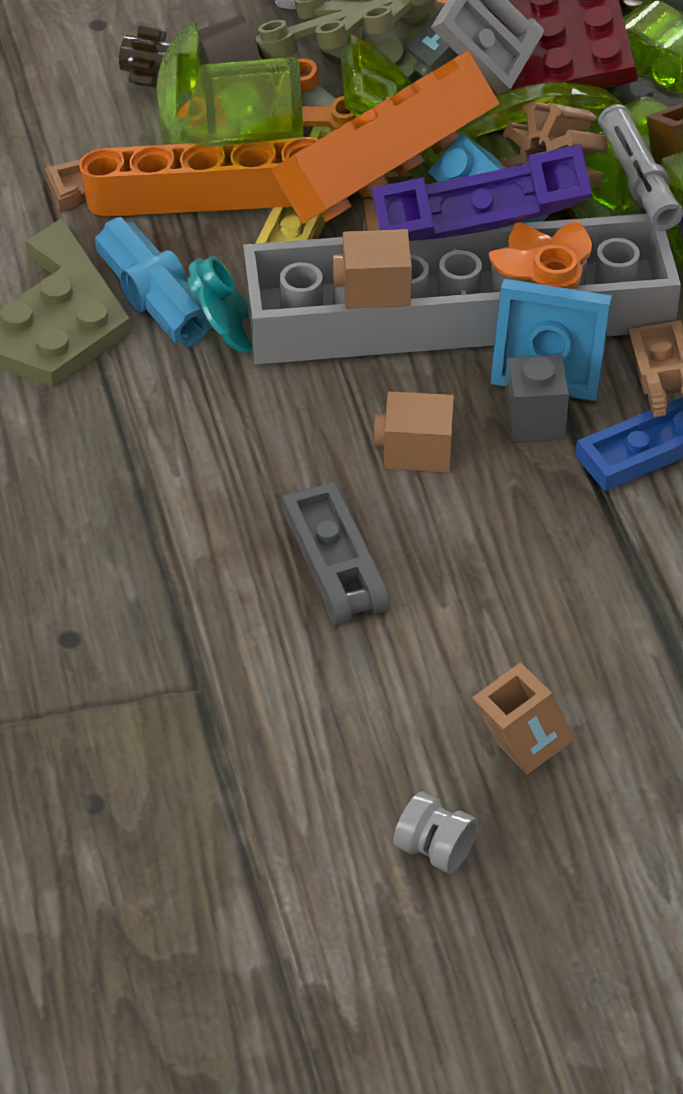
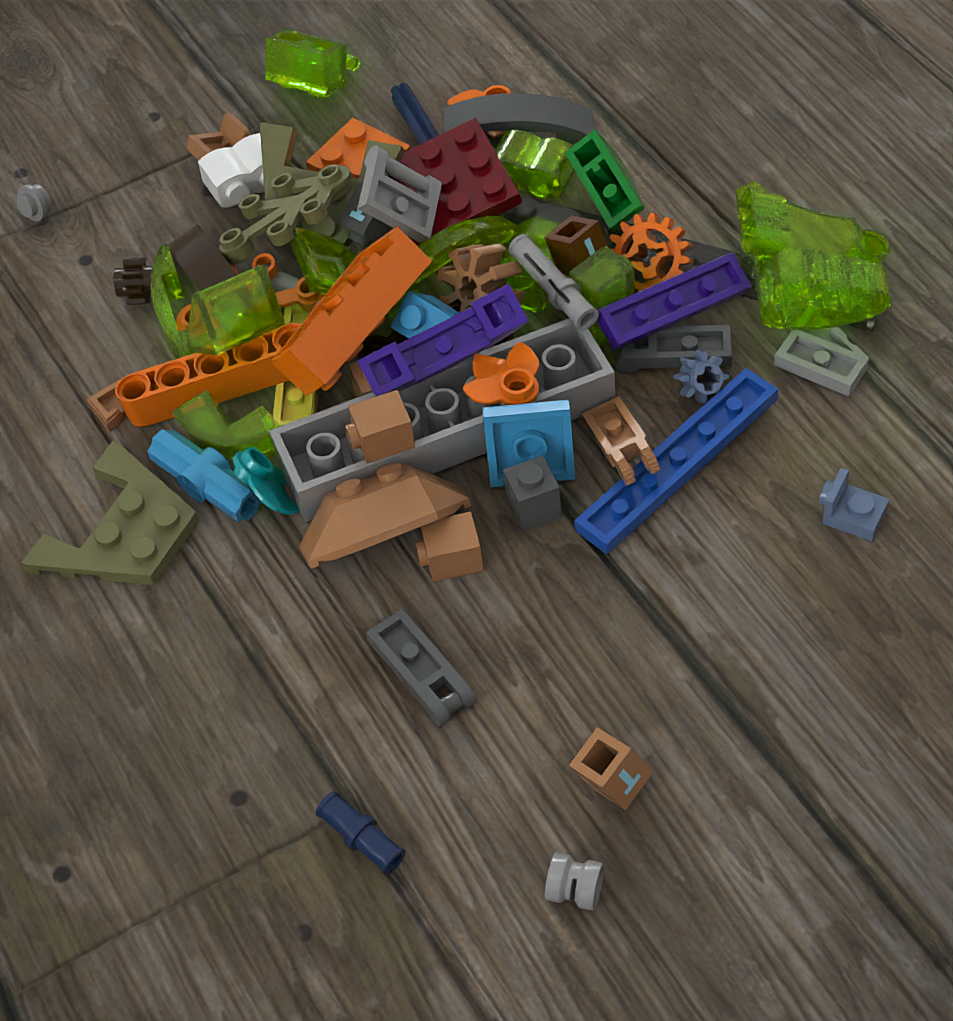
camera: 10 degrees left, 5 degrees up
none -> clear neon green brick [172,390,280,460]
none -> medium nougat wedge [299,463,471,569]
none -> dark blue pin [316,791,406,875]

